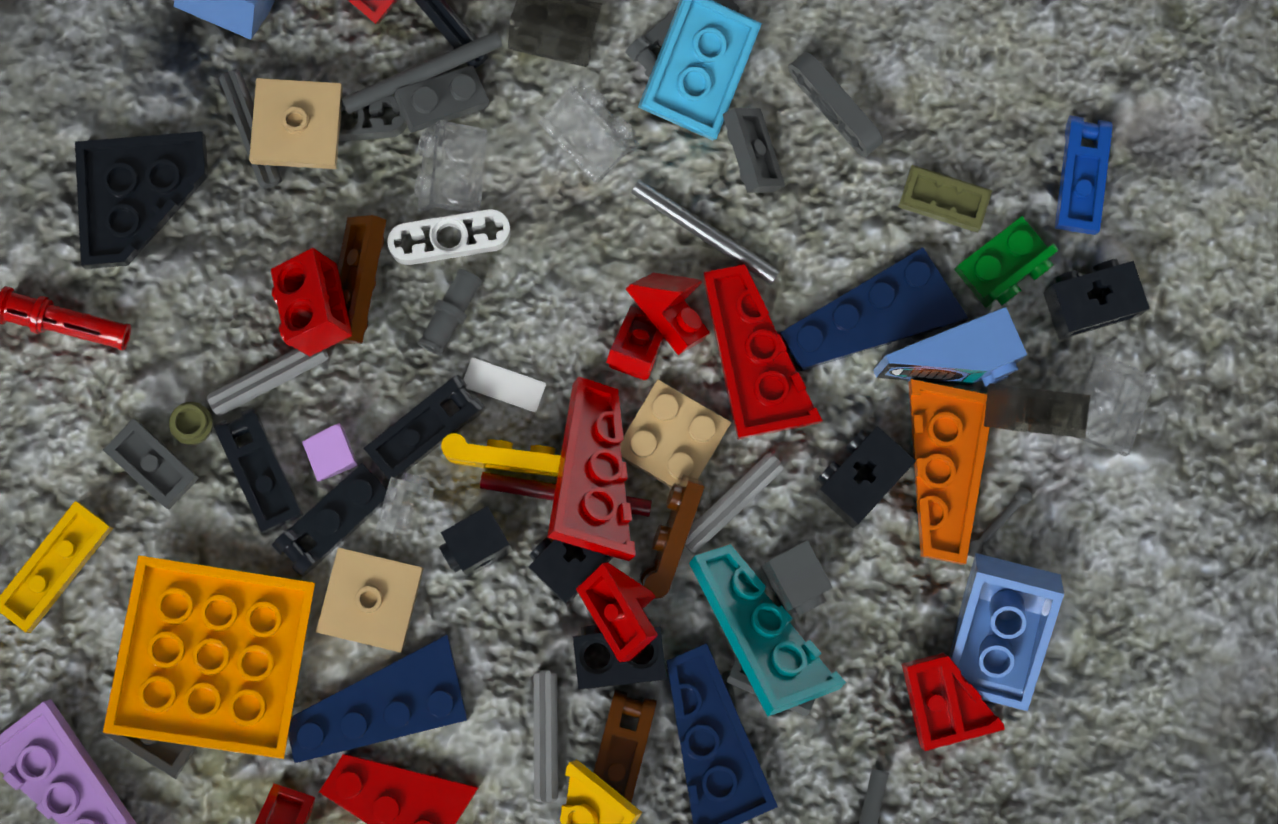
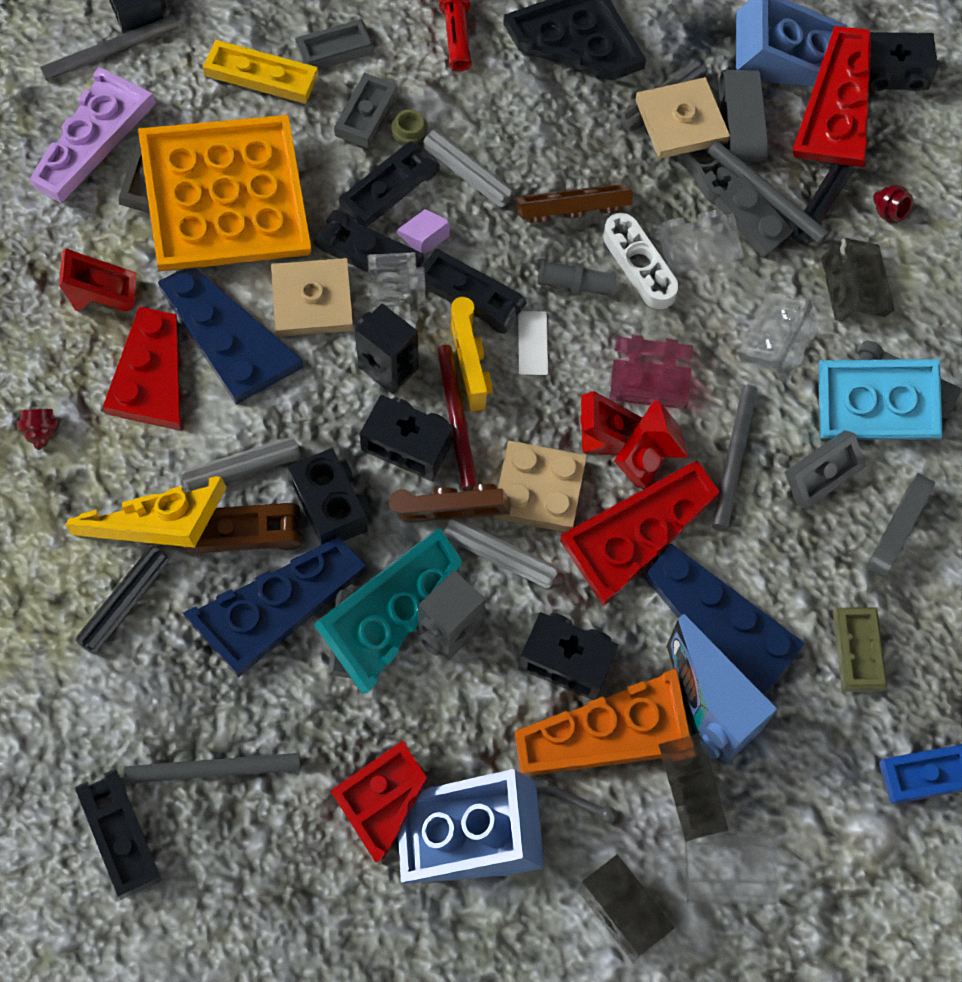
camera: 75 degrees right, 15 degrees down
red brick [270,247,352,357] -> none
red wing [547,376,636,562] -> none
red slope [576,562,658,663] -> none
green bracket [954,216,1059,308] -> none
black brick [1043,259,1150,340] -> none
none -> dark grey tile [295,19,374,70]
none -> clear smoke brick [578,854,675,964]
none -> clear pink plate [609,334,693,409]
none -> dark grey beam [719,70,767,163]

